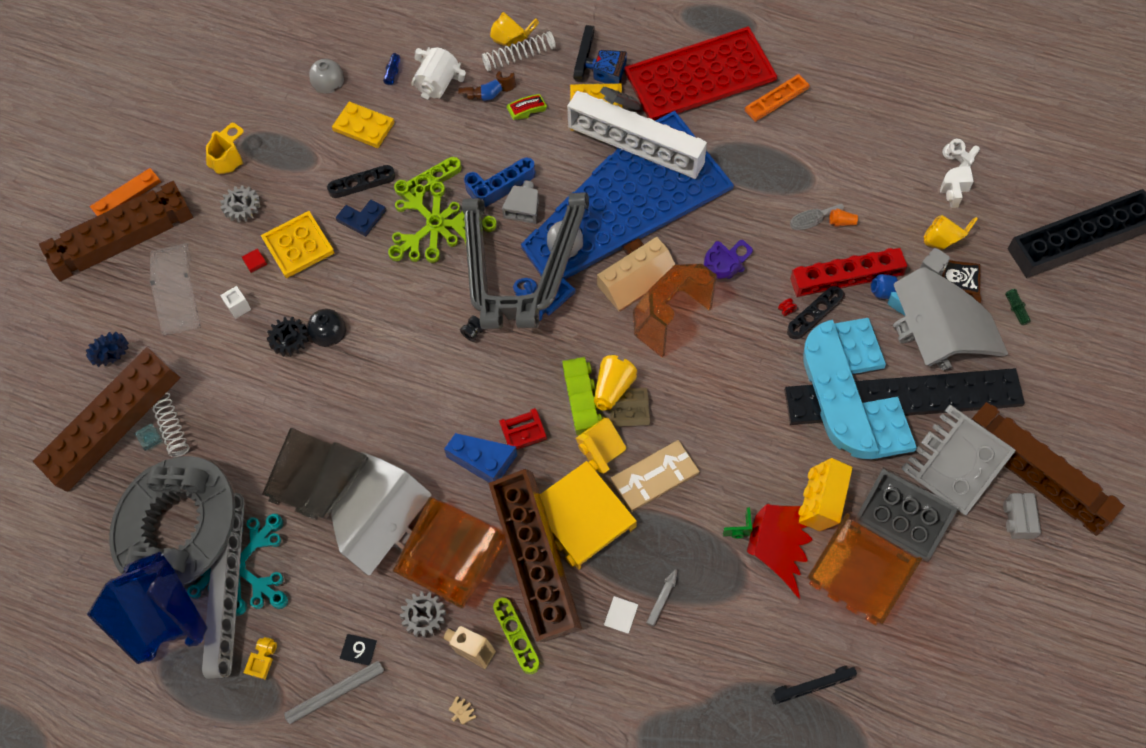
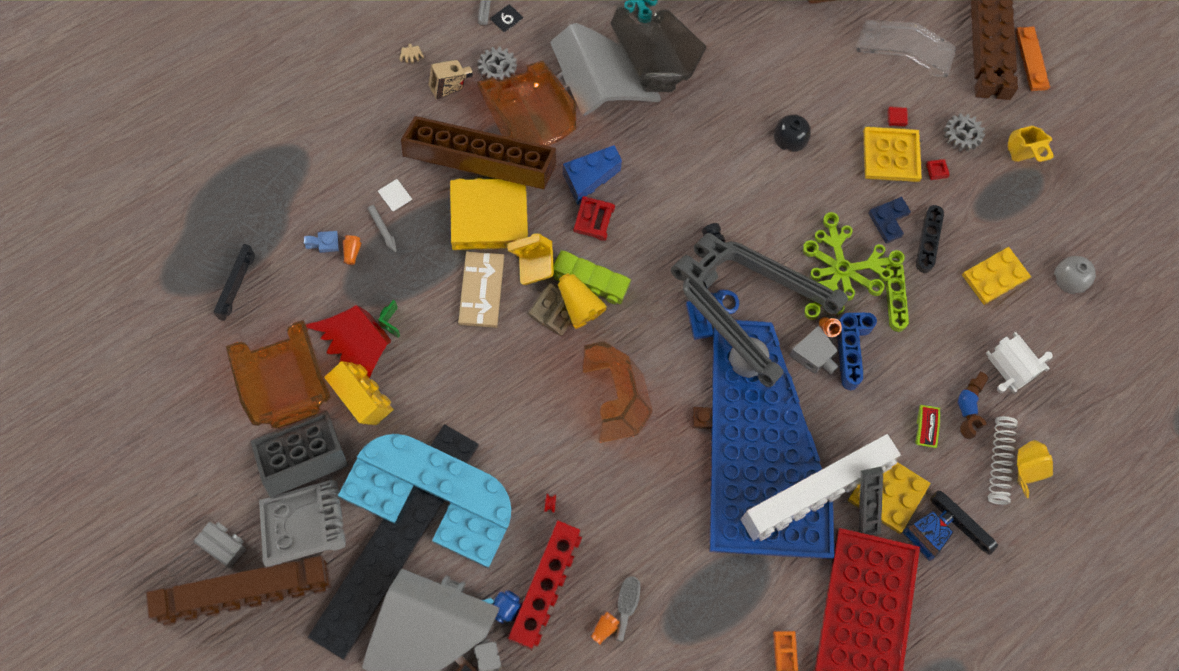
camera: 115 degrees right, 5 degrees up
white panel [220,286,251,319] -> none
black gear [267,317,309,357] -> none
clear blue axle [383,53,401,85] -> none
lime beam [493,598,540,674] -> none
tan slope [597,237,678,312] -> none
dark purple piece [704,240,753,279] -> none
black beam [787,286,843,340] -> none
none -> medium blue plate [304,231,339,253]
none -> orange cone [343,235,362,265]
none -> orange cone [819,317,842,337]
none -> red tile [926,159,950,180]

